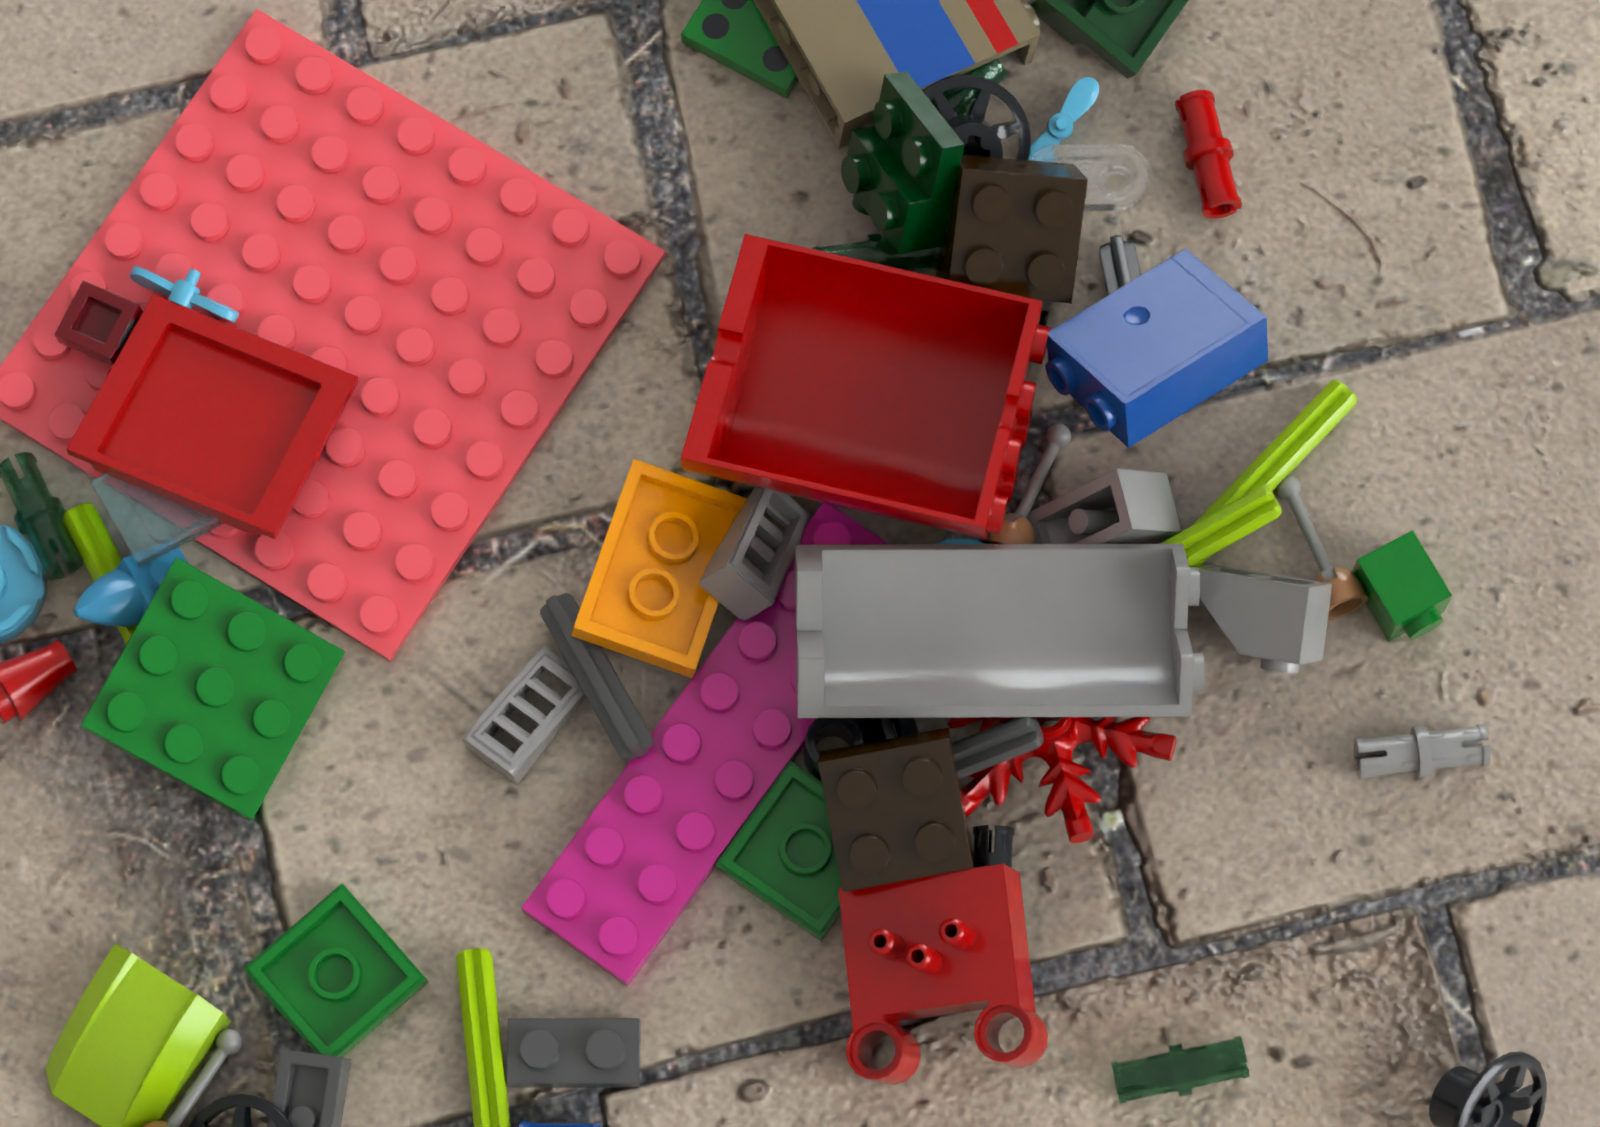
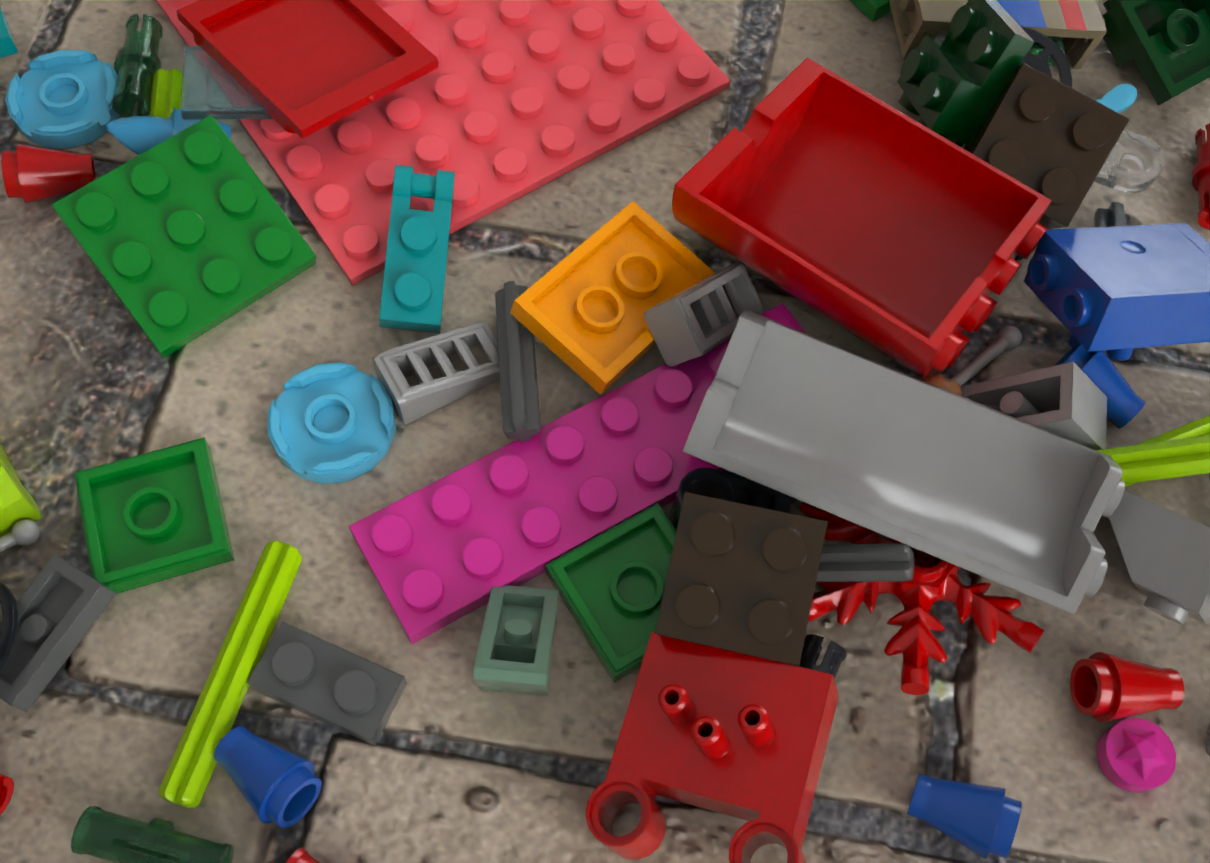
camera: 15 degrees right, 10 degrees down
none -> medium azure tile [267,362,396,484]
none -> teal plate [379,165,455,333]
none -> sand green slope [473,585,559,696]
none -> blue cone [907,773,1022,859]
none -> blue cone [1055,342,1146,429]
none -> red cone [1070,652,1185,722]
none -> dark pink tile [1096,718,1176,793]

